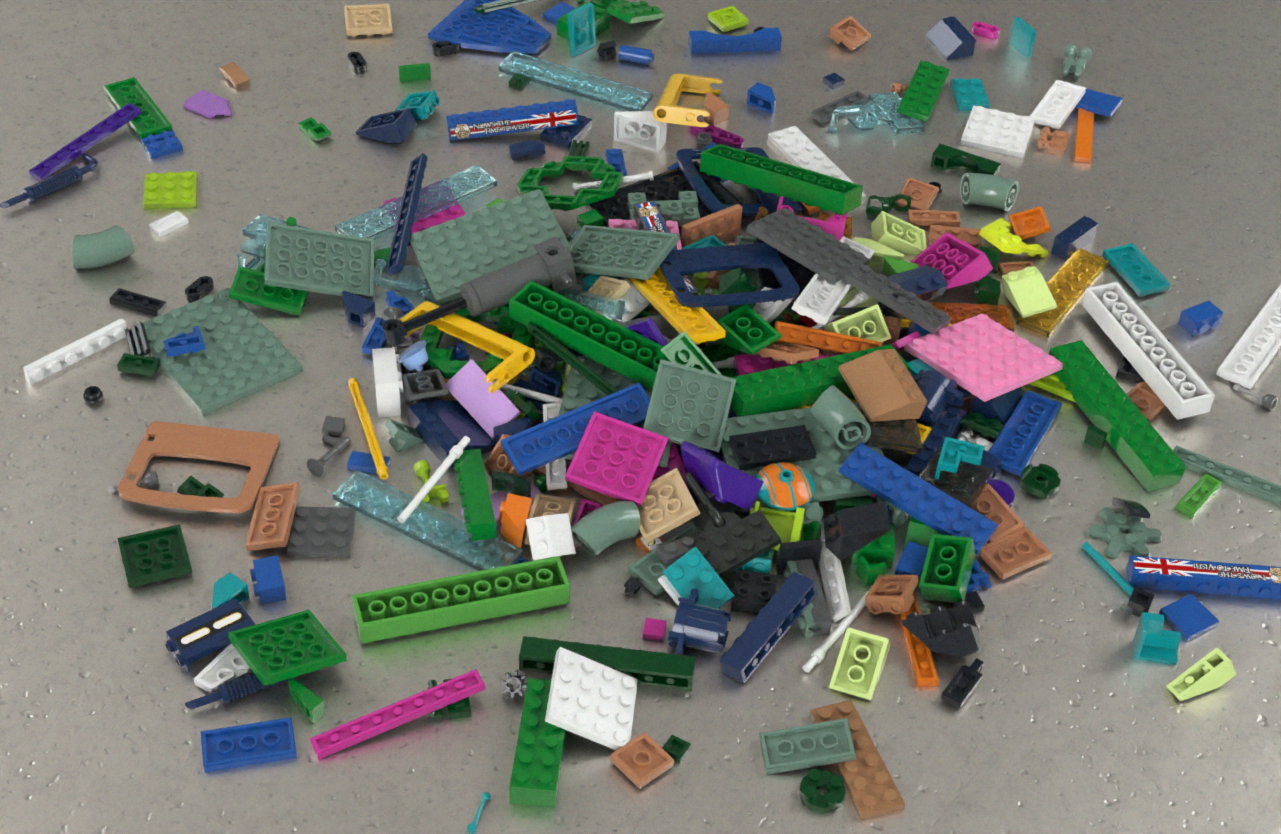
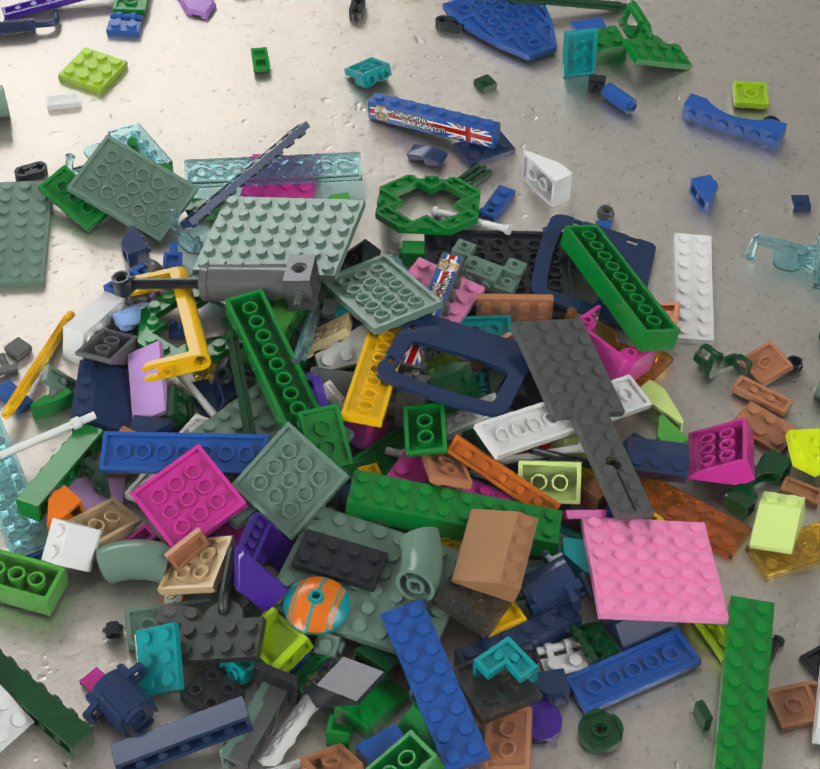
camera: 35 degrees right, 5 degrees up
dark blue slope [355,108,417,144] -> none
green tile [398,63,431,82] -> none
lime bar [414,460,449,508] -> none
clear light blue plate [498,51,653,111] -> none
yellow piece [653,74,723,127] -> none
magenta beam [688,119,744,148] -> none
nougat slope [704,92,730,126] -> none
dark grey plate [811,91,869,124] -> none
yellowish green slope [871,211,927,255] -> none
none -> green slope [30,388,73,420]
none -> nougat tile [164,527,211,571]

